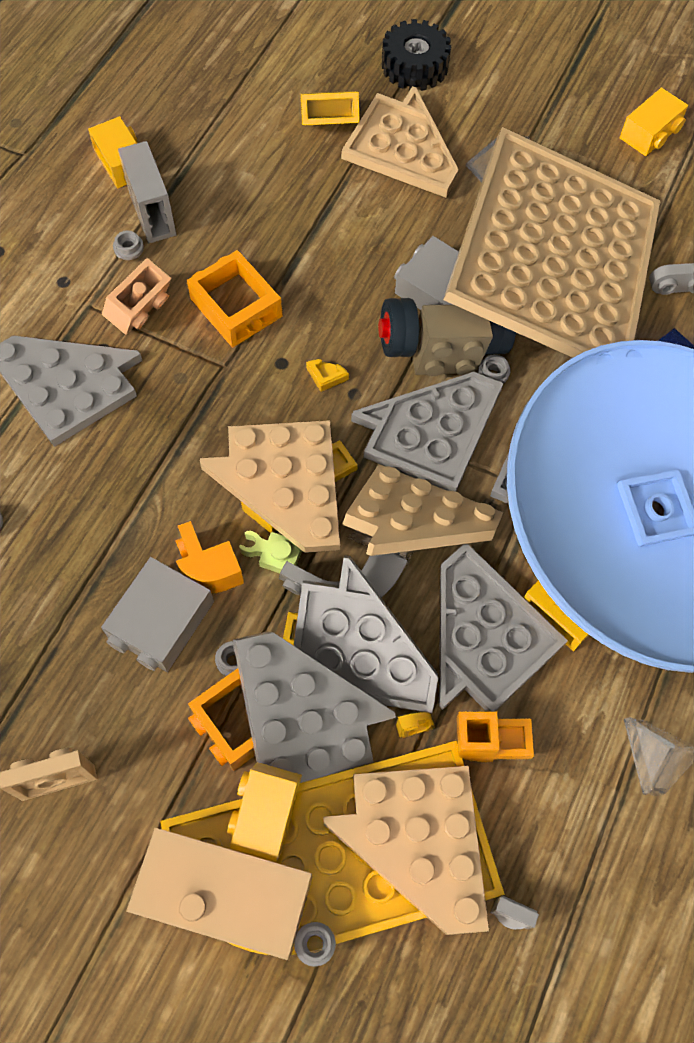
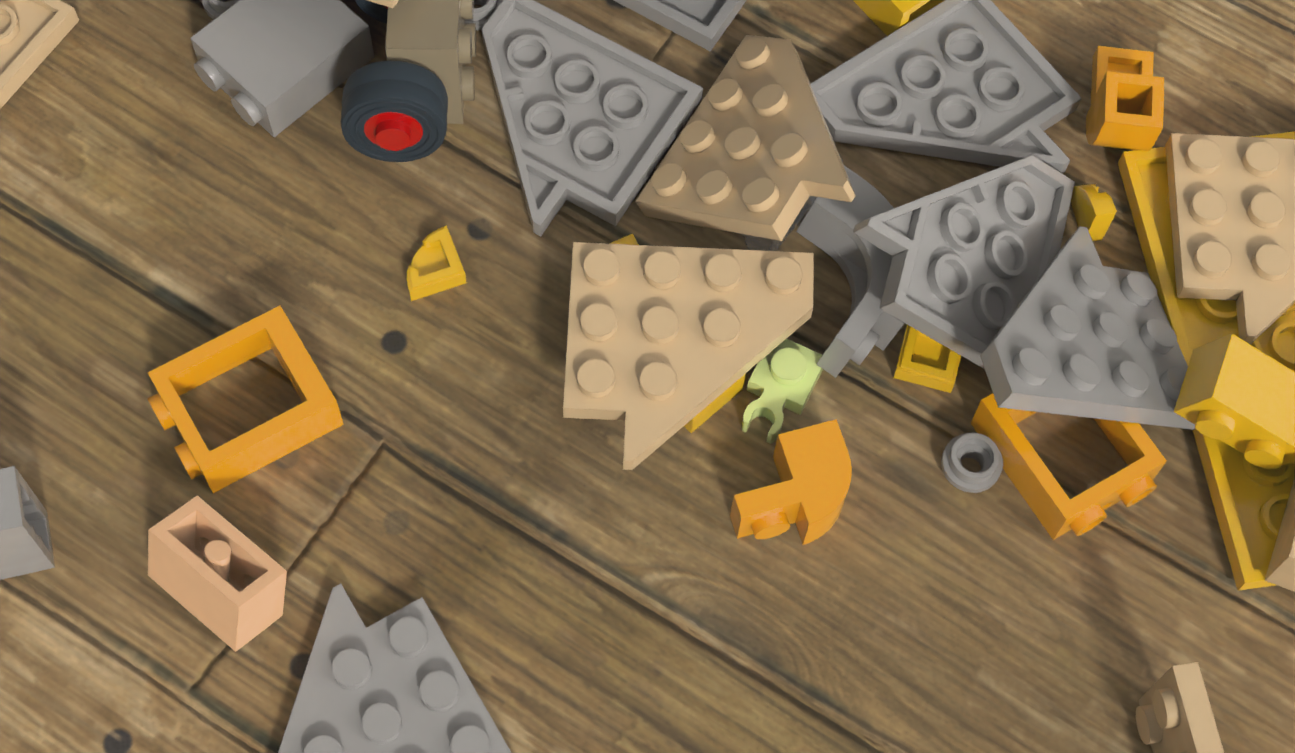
camera: 85 degrees left, 0 degrees up
light grey brick [101,557,214,673] -> none
light grey plate [113,231,144,260] -> none

